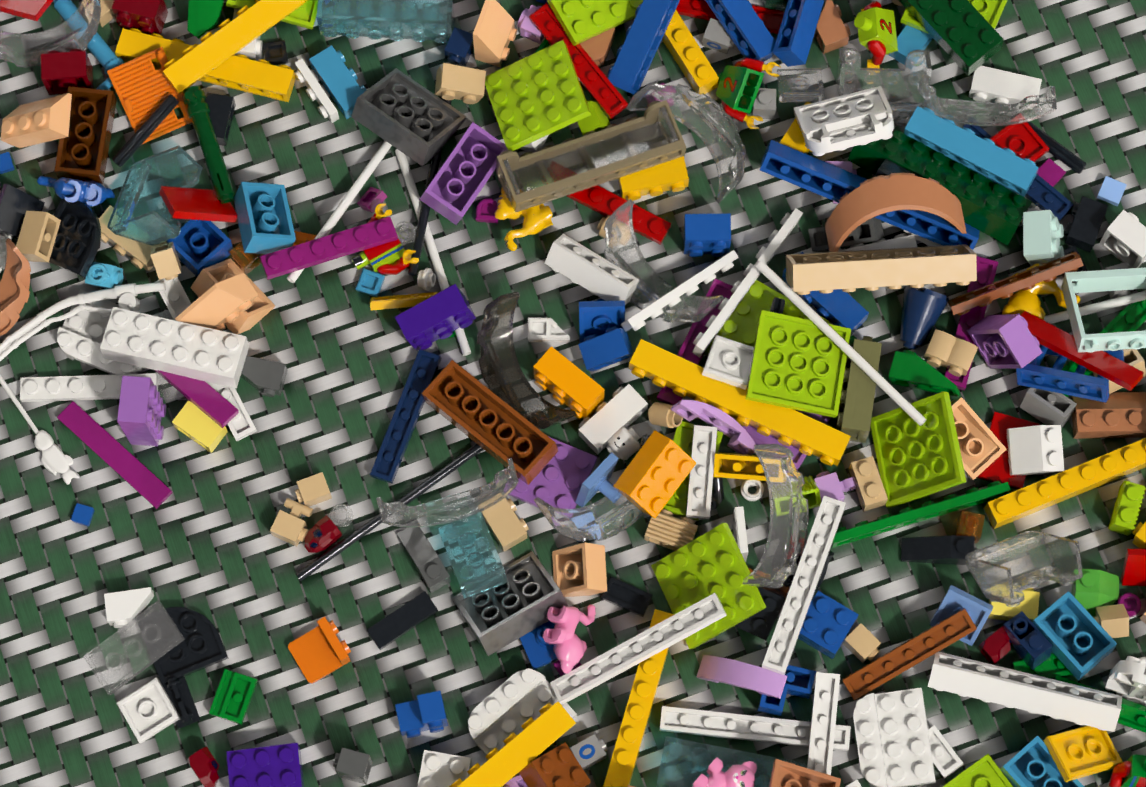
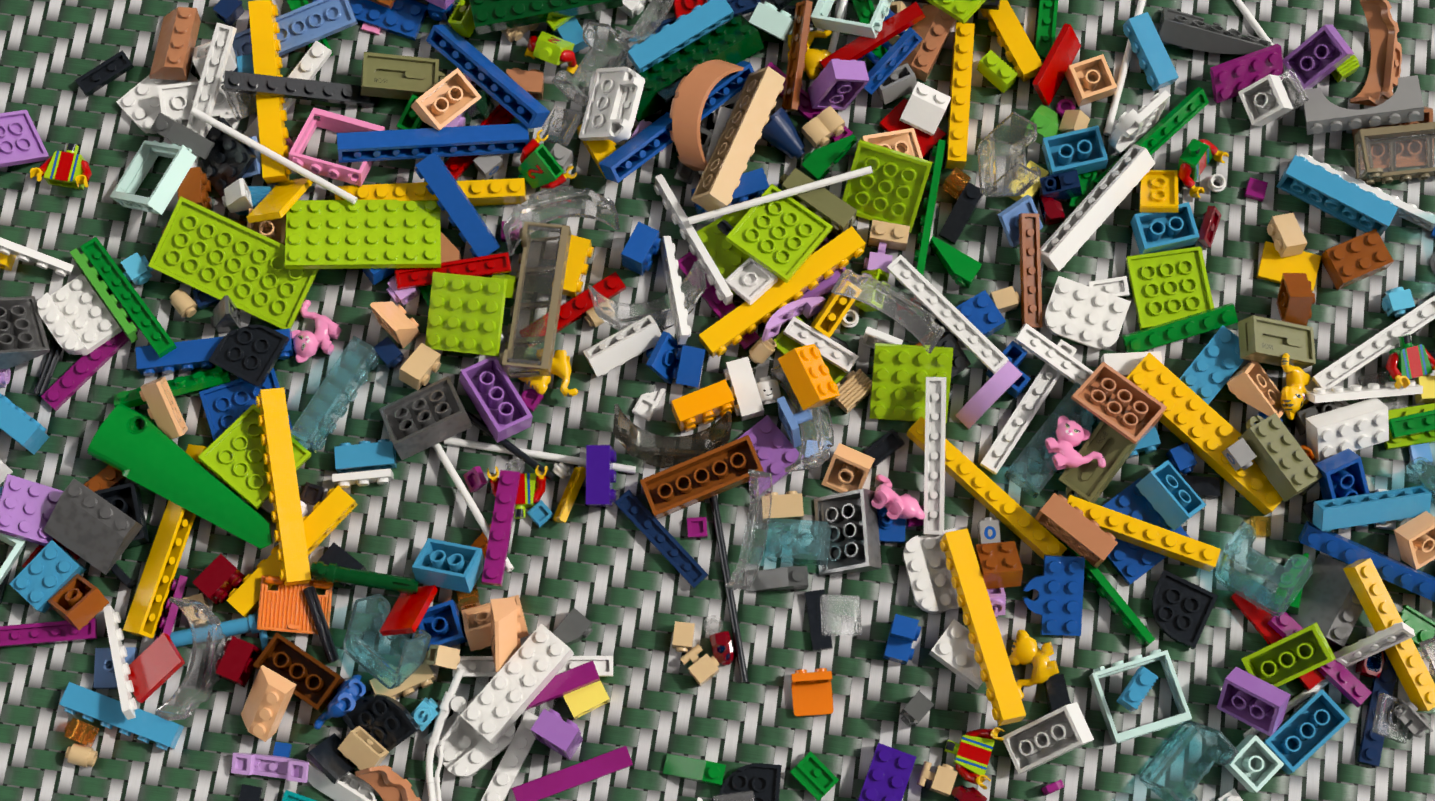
camera: 65 degrees left, 0 degrees up
none -> green slope [663,754,726,787]
none -> magenta tile [687,517,708,539]
none -> clear tile [820,595,862,636]
none -> green slope [929,236,982,288]

